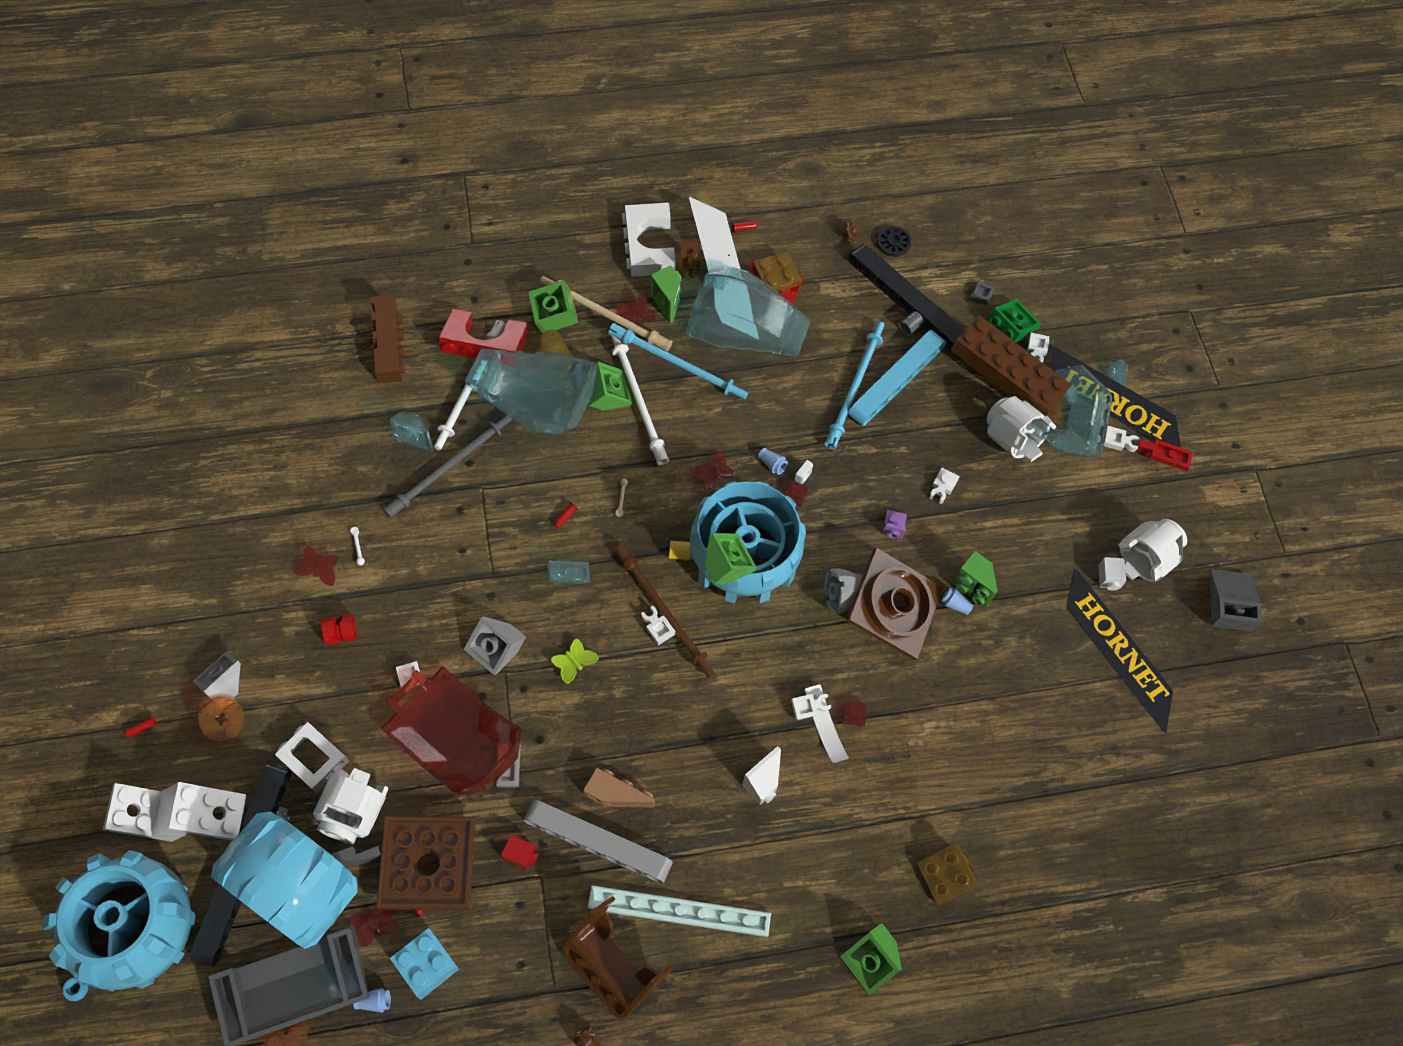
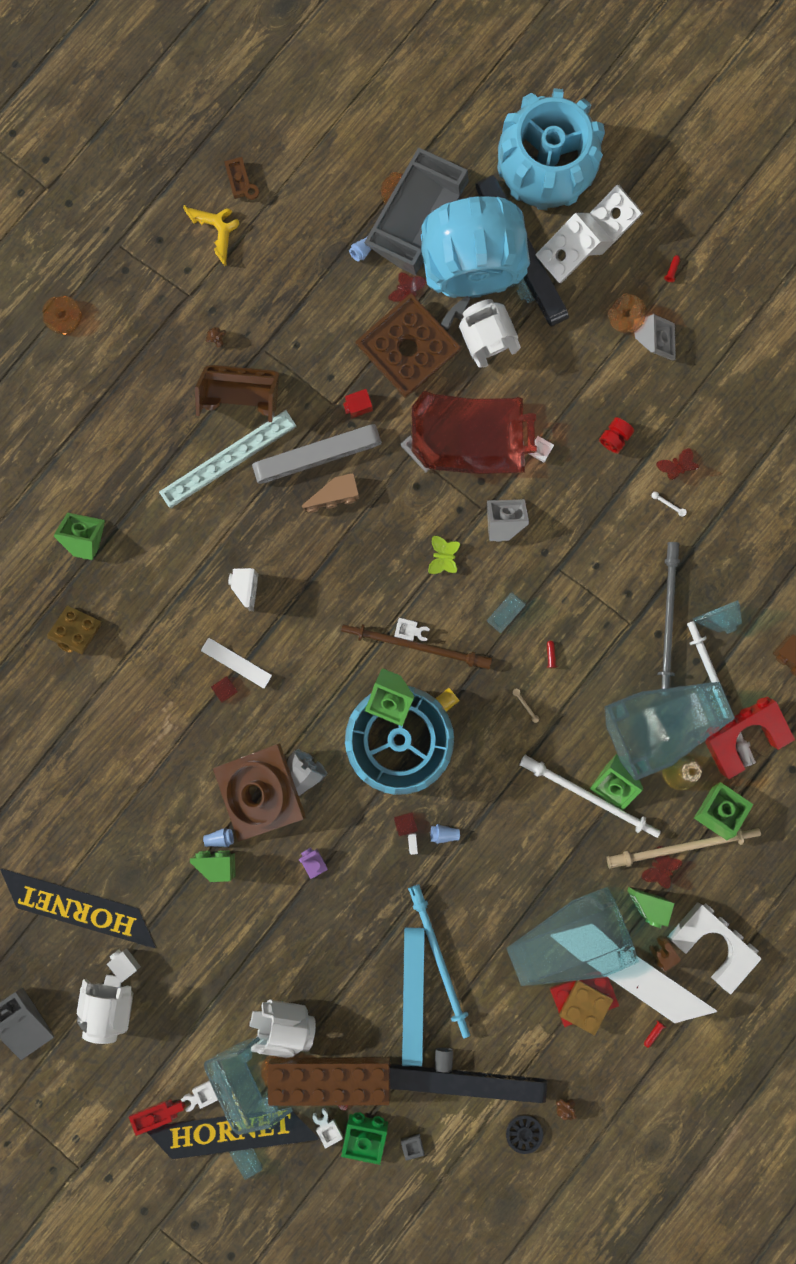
camera: 140 degrees right, 20 degrees up
white panel [275,722,349,794] -> none
medium azure brick [390,928,459,1000] -> none
medium azure bar [608,323,748,399] -> none
clear red piece [690,451,735,489] -> none
white plate [791,694,831,721] -> none
white plate [929,468,960,504] -> none

